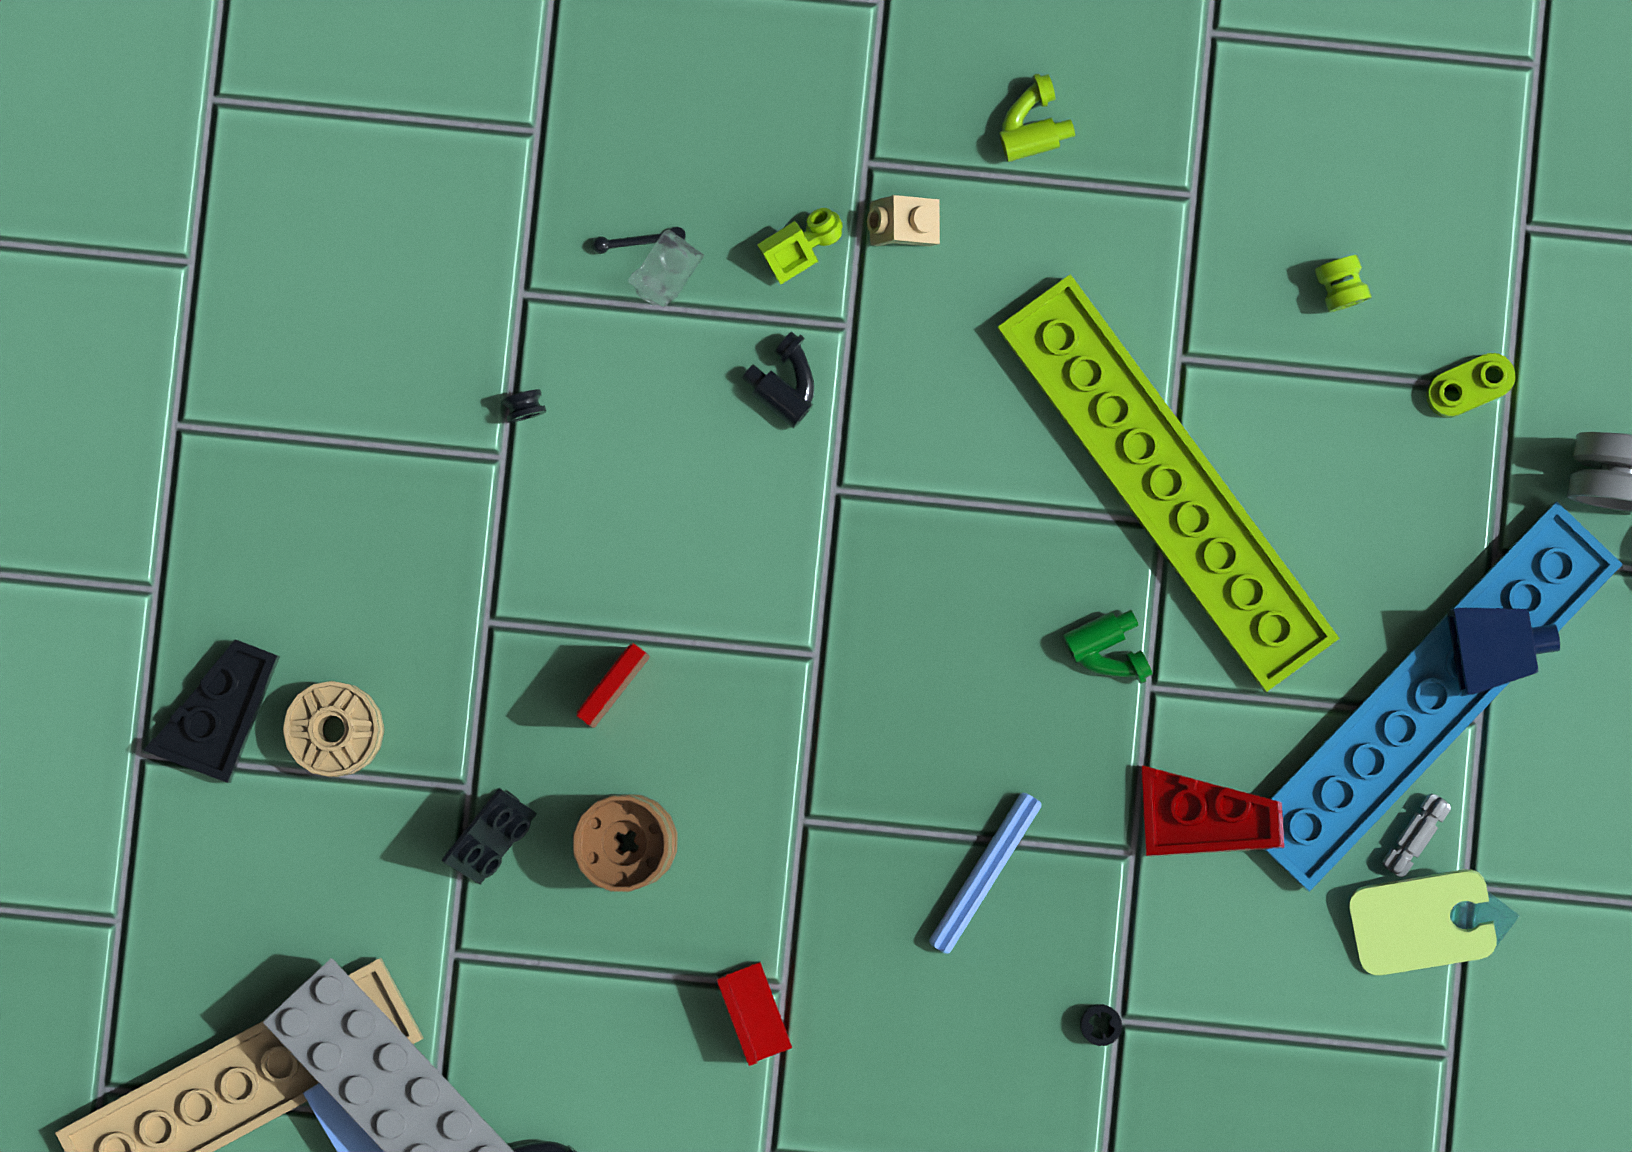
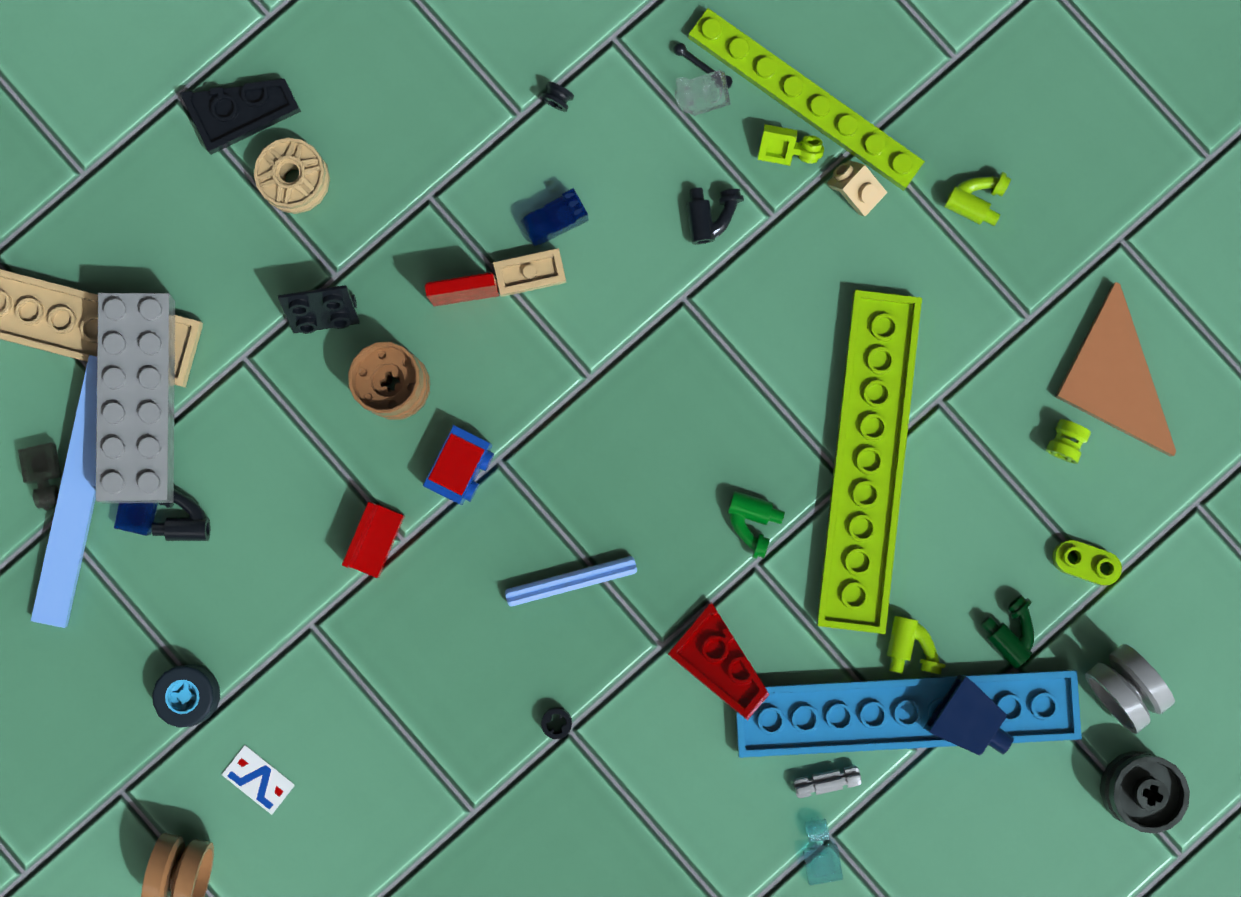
camera: 40 degrees right, 0 degrees up
yellowish green piece [1350,869,1496,975] -> none
none -> brick [423,425,495,505]
none -> tan plate [493,248,566,297]
none -> clear blue leg [521,188,589,246]
none -> lime plate [688,8,925,191]
none -> lime plant [887,616,946,674]
none -> dark green plant [980,595,1034,669]
none -> nougat tile [1055,282,1176,457]

